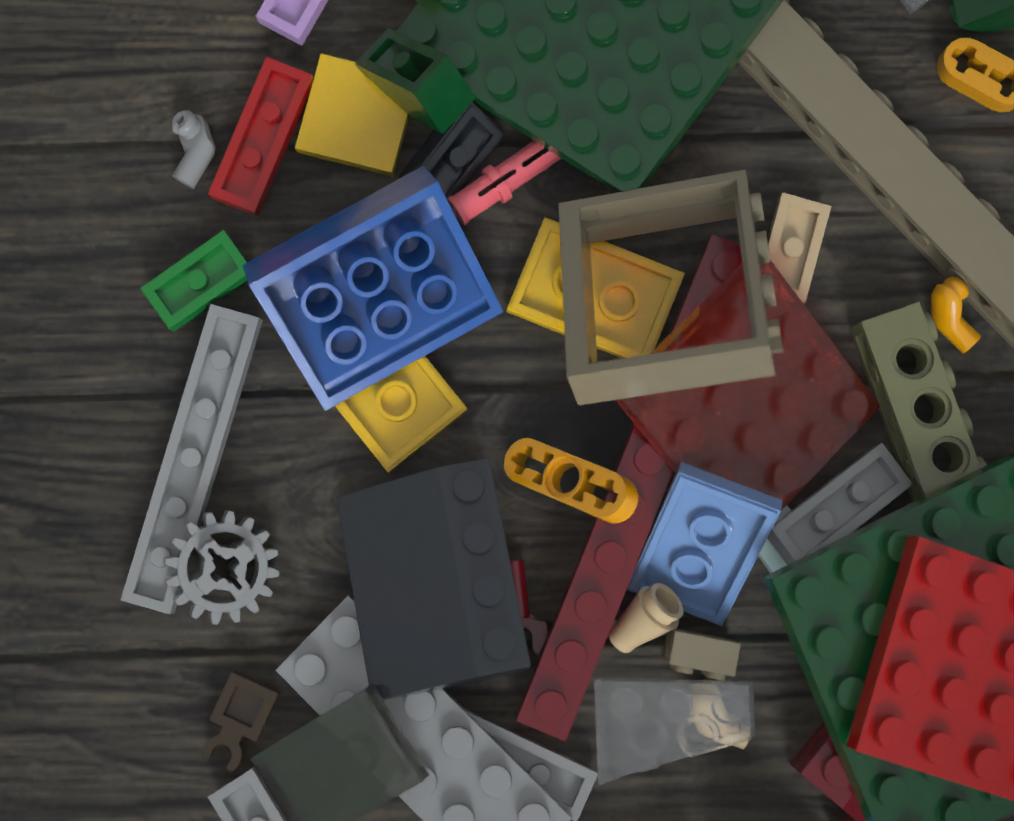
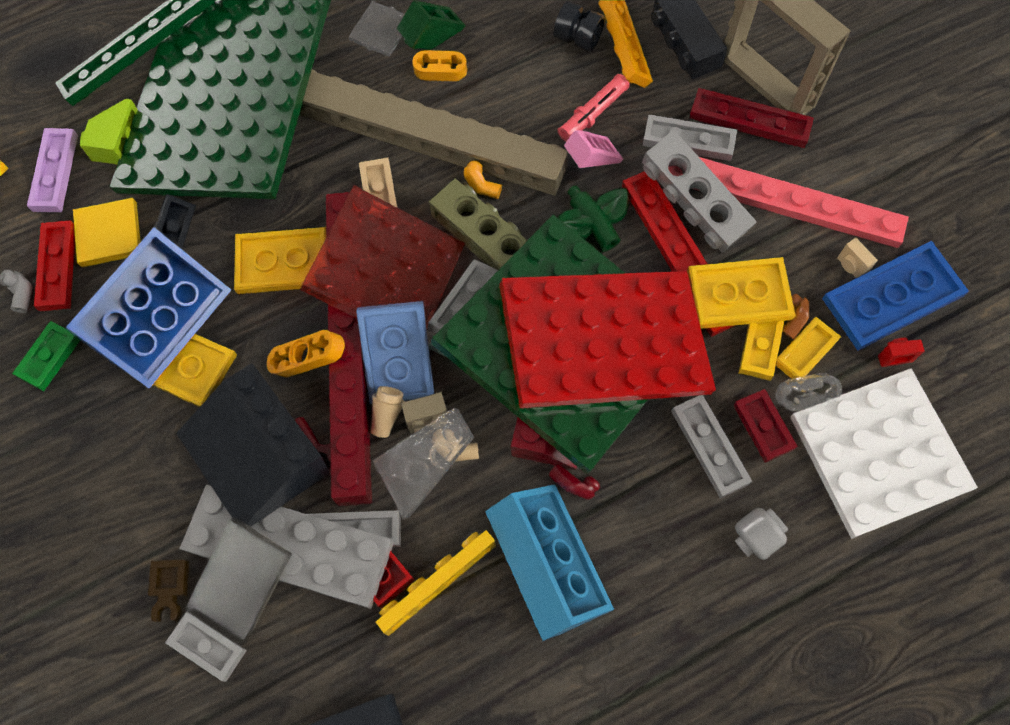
camera: 25 degrees left, 15 degrees down
light grey plate [121,304,263,614] -> none
light grey gear [163,510,279,625] -> none
dark green slope [355,28,476,134] -> none
coral pin [447,141,561,225] -> none
dark tan window [559,169,783,405] -> none

